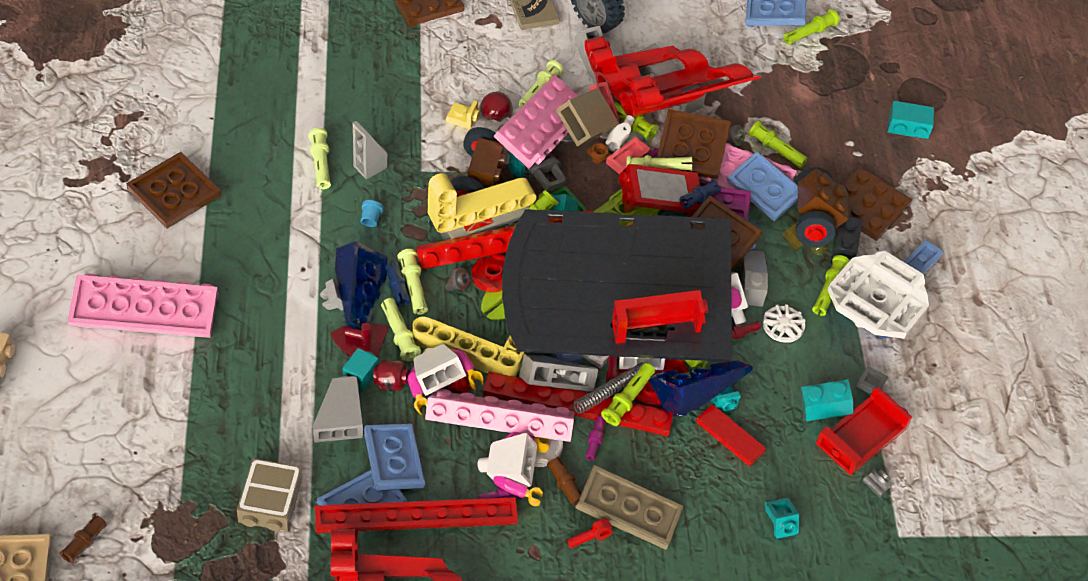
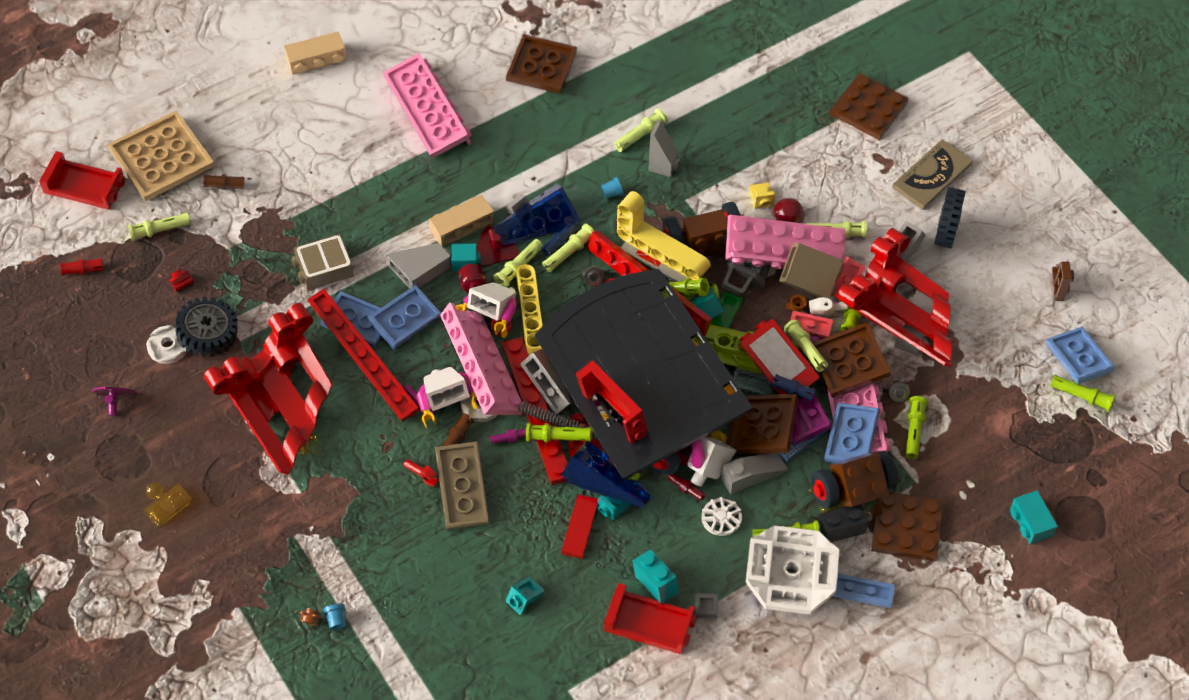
camera: 65 degrees right, 5 degrees up
flat silver plate [863,469,892,498] -> none
none -> tan brick [429,195,494,247]

